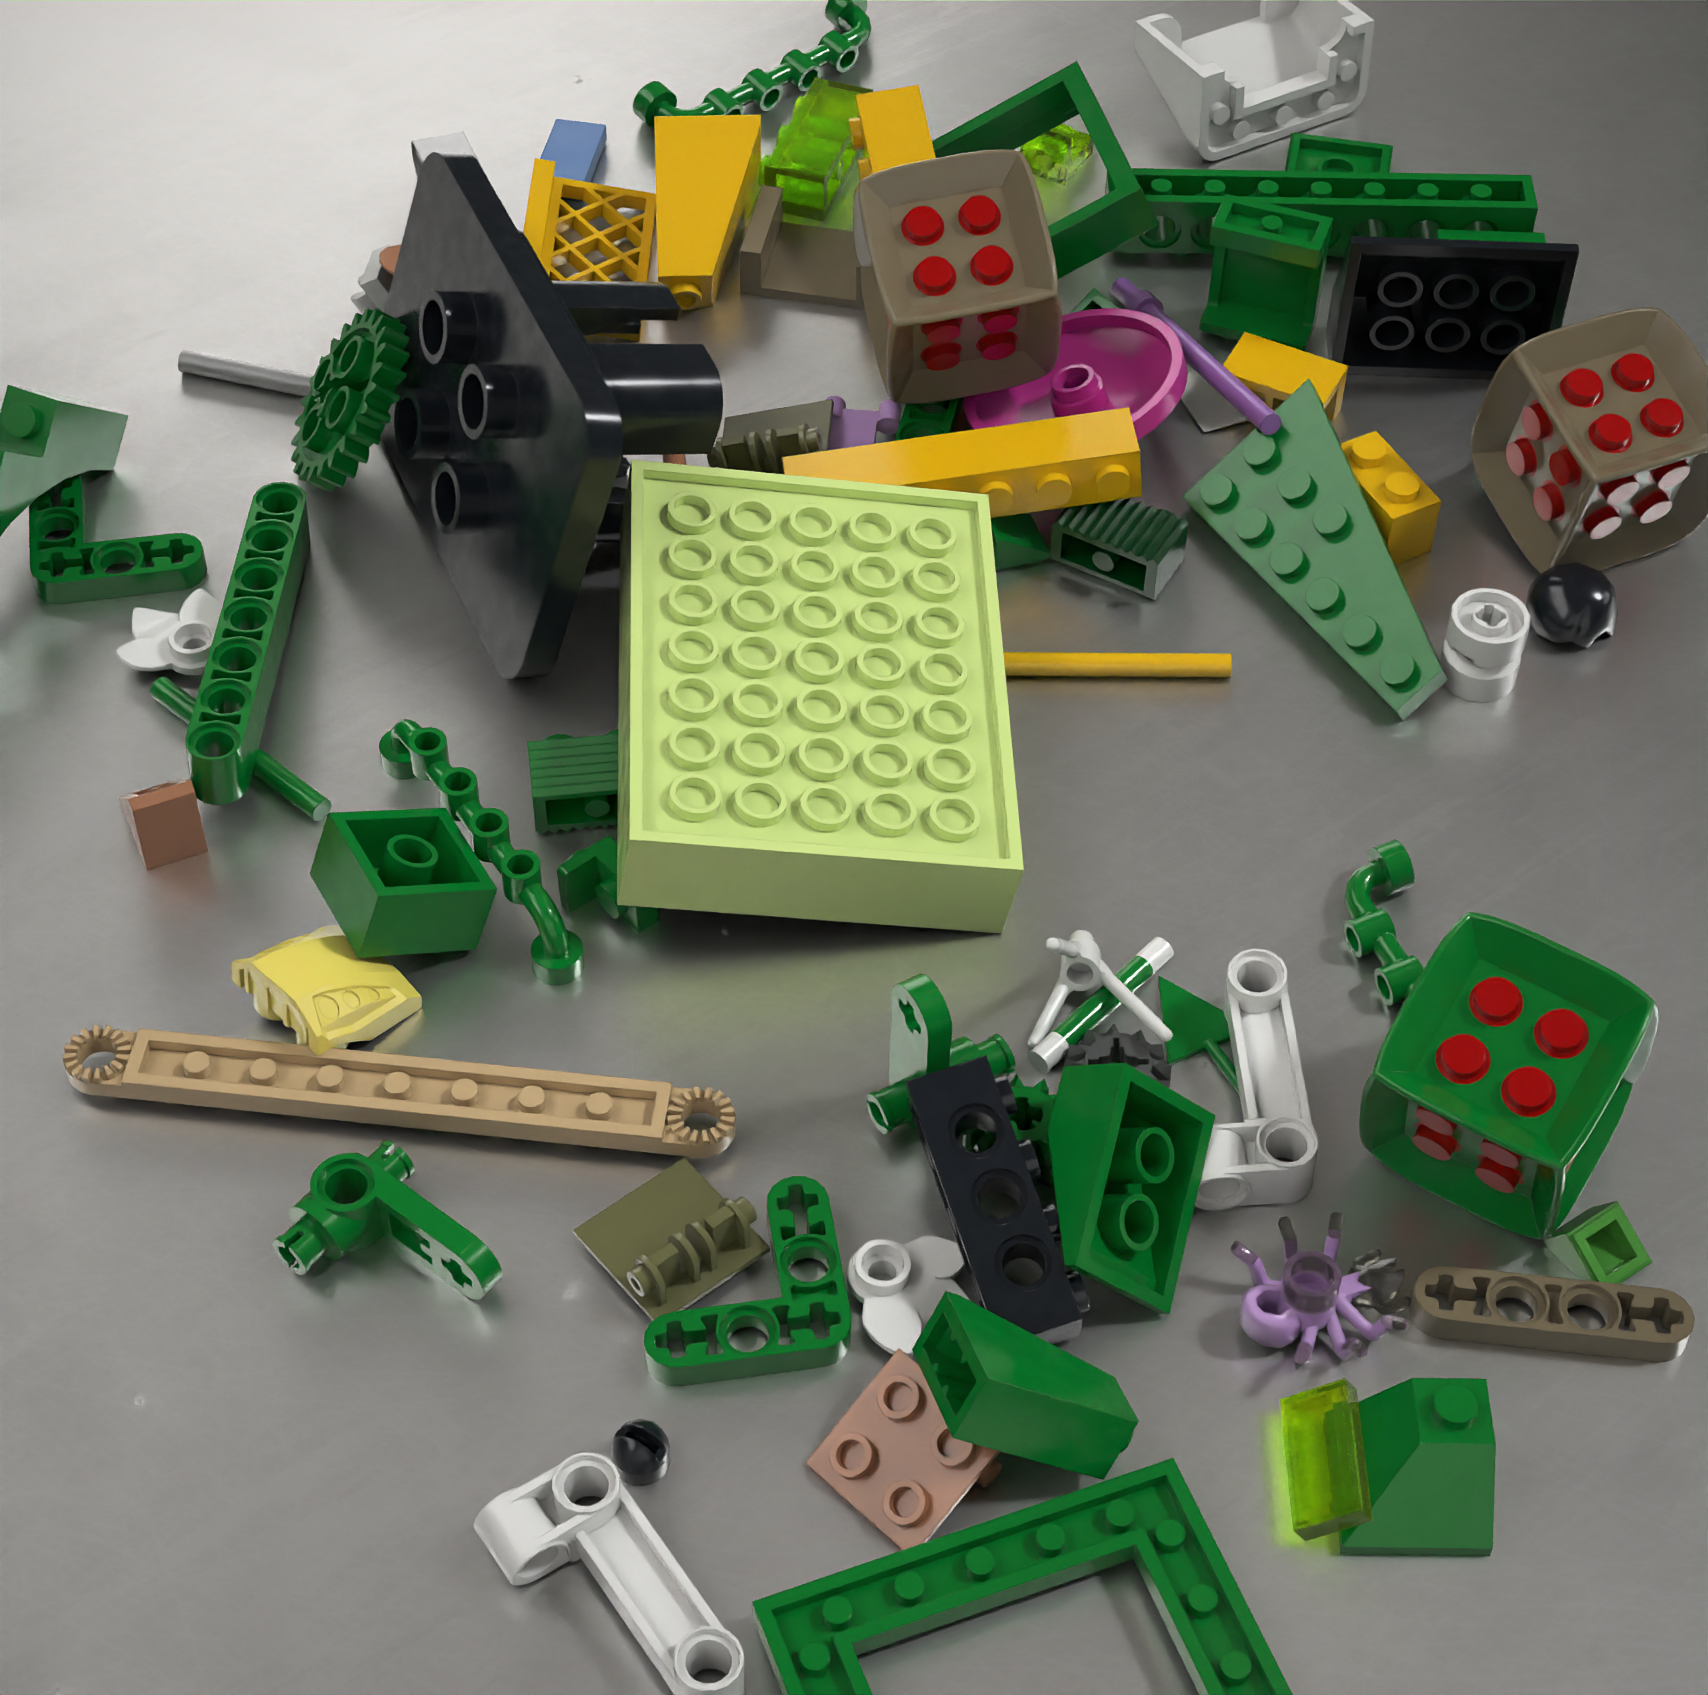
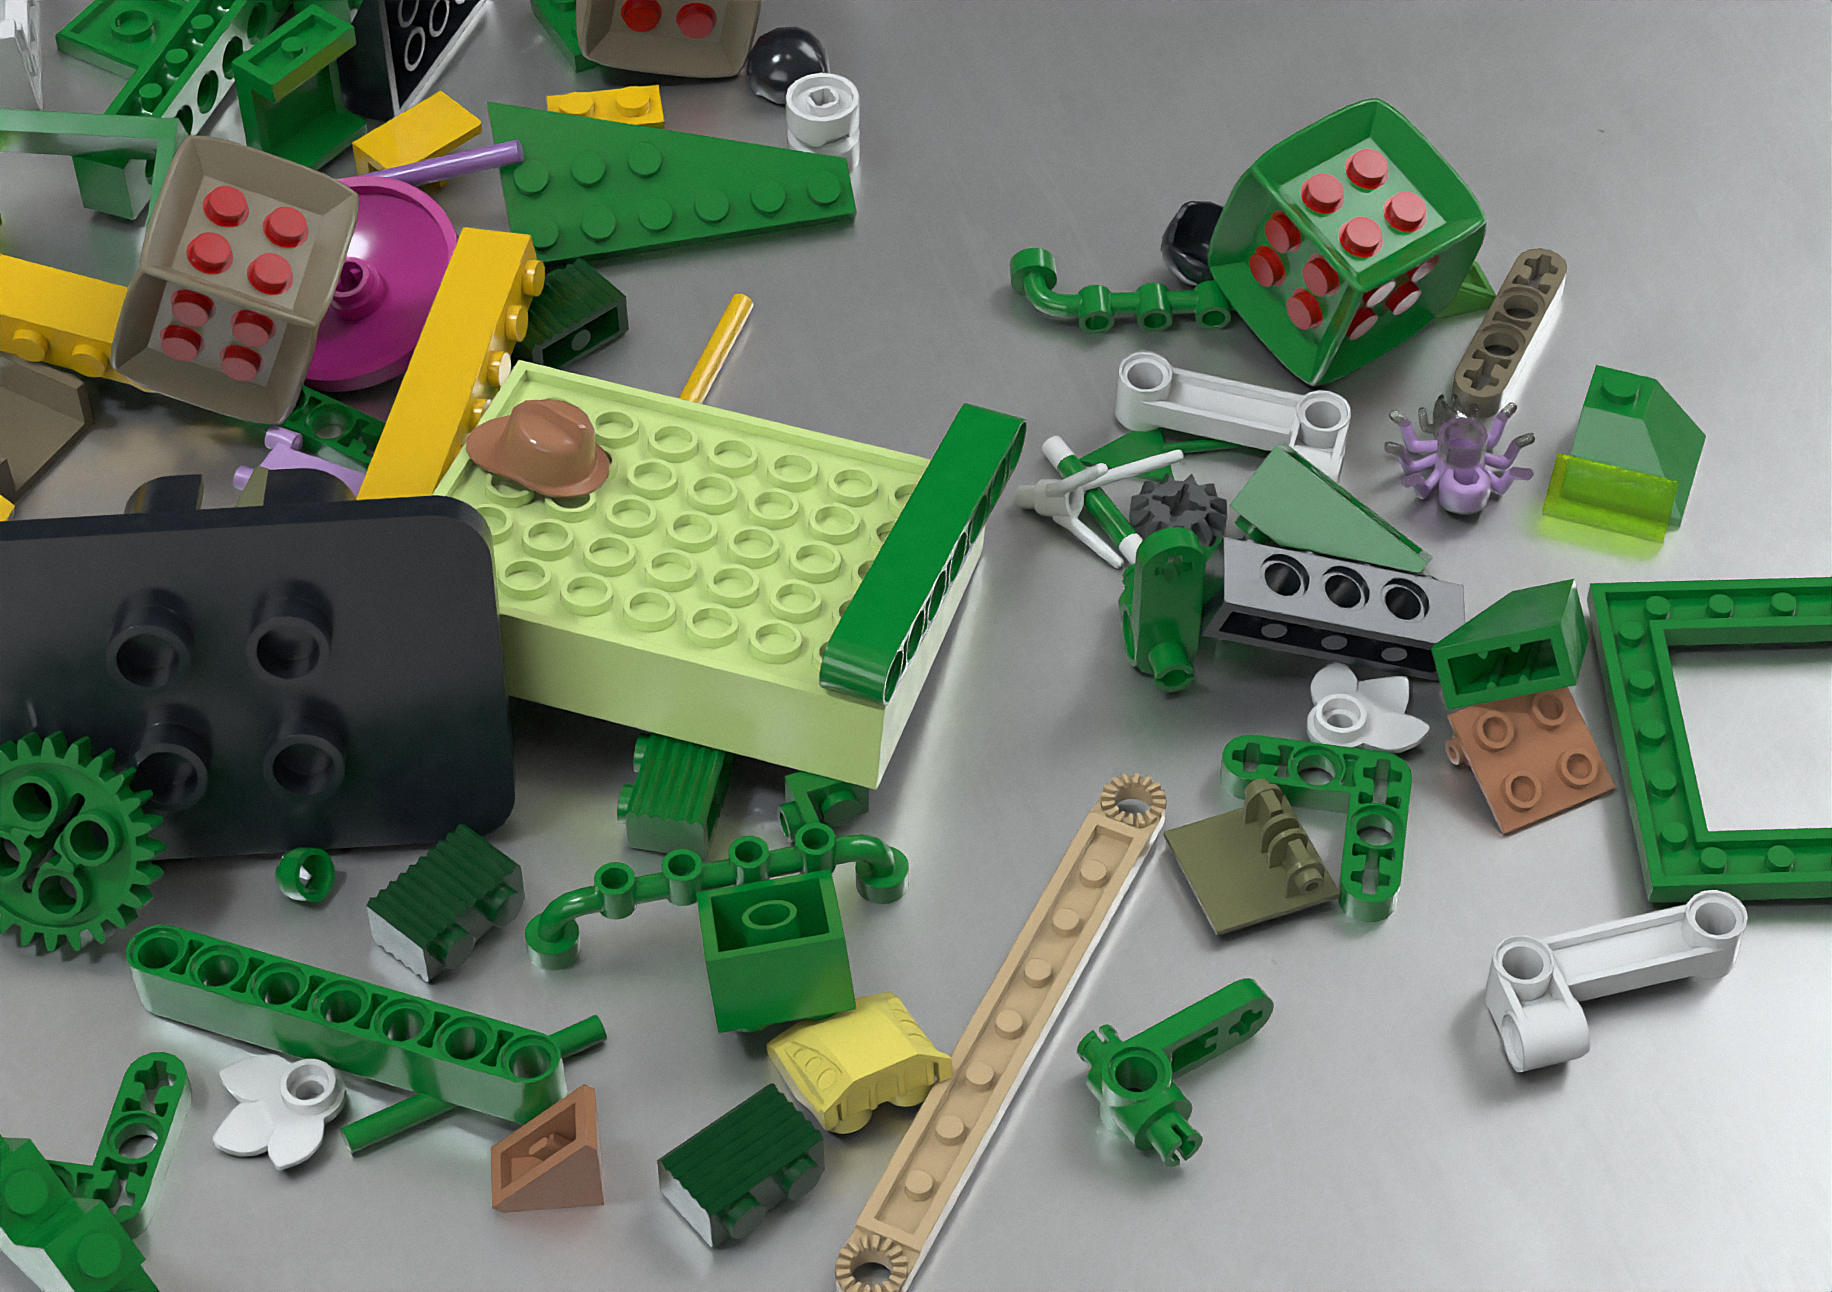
camera: 70 degrees left, 0 degrees up
black hinge [610,1419,670,1486] -> none
none -> green hinge [275,847,335,902]
none -> dark green brick [366,824,526,982]
none -> nougat piece [466,399,609,499]
none -> dark green brick [657,1083,825,1248]
none -> green beam [819,403,1027,706]

